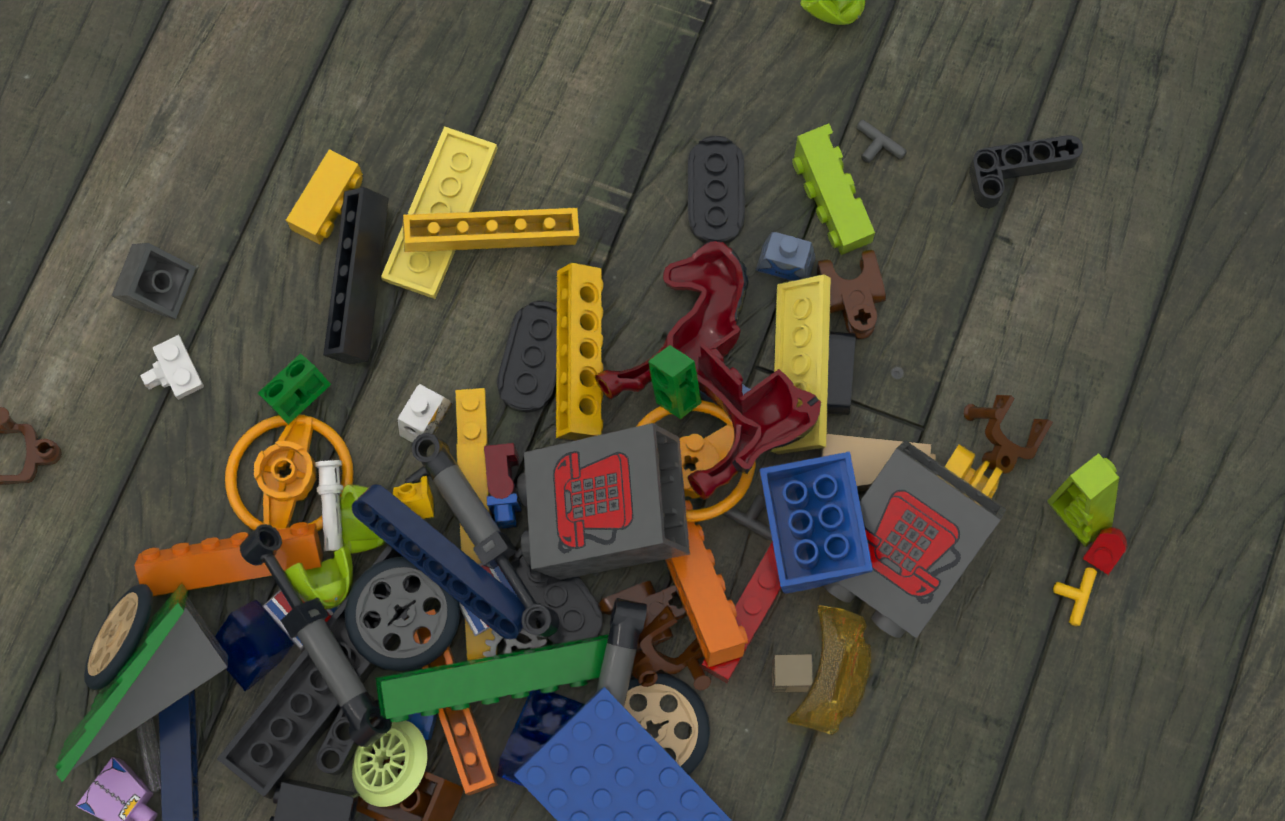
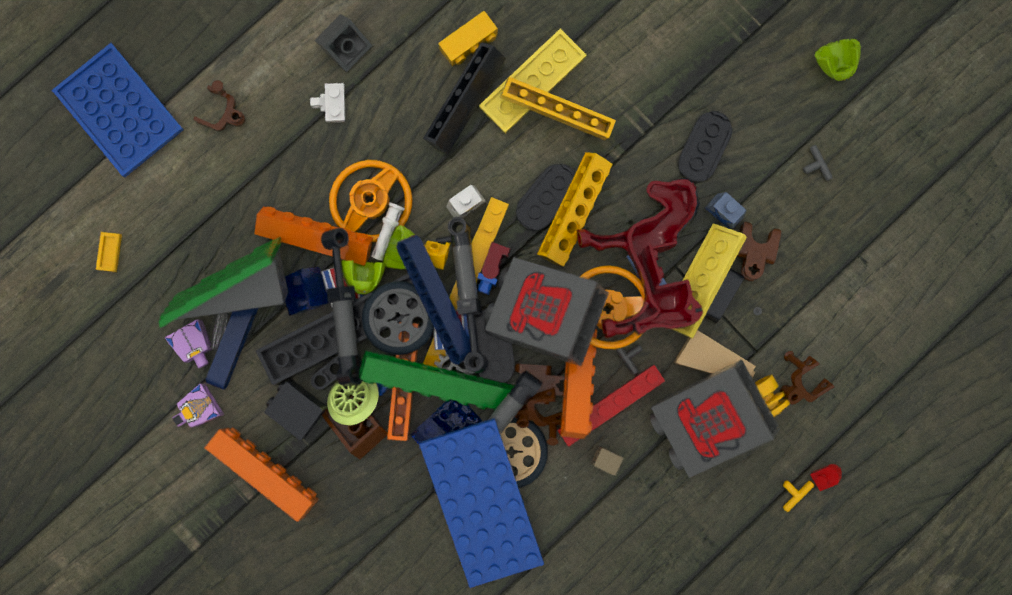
camera: 20 degrees right, 10 degrees up
wedge [84,584,153,690] -> none
green brick [258,353,331,425] -> none
green brick [648,345,702,419] -> none
blue slope [760,451,873,594] -> none
clear yellow windscreen [787,605,871,735] -> none
lime wedge [792,123,875,255] -> none
black beam [969,135,1083,209] -> none
lime wedge [1047,453,1119,547] -> none

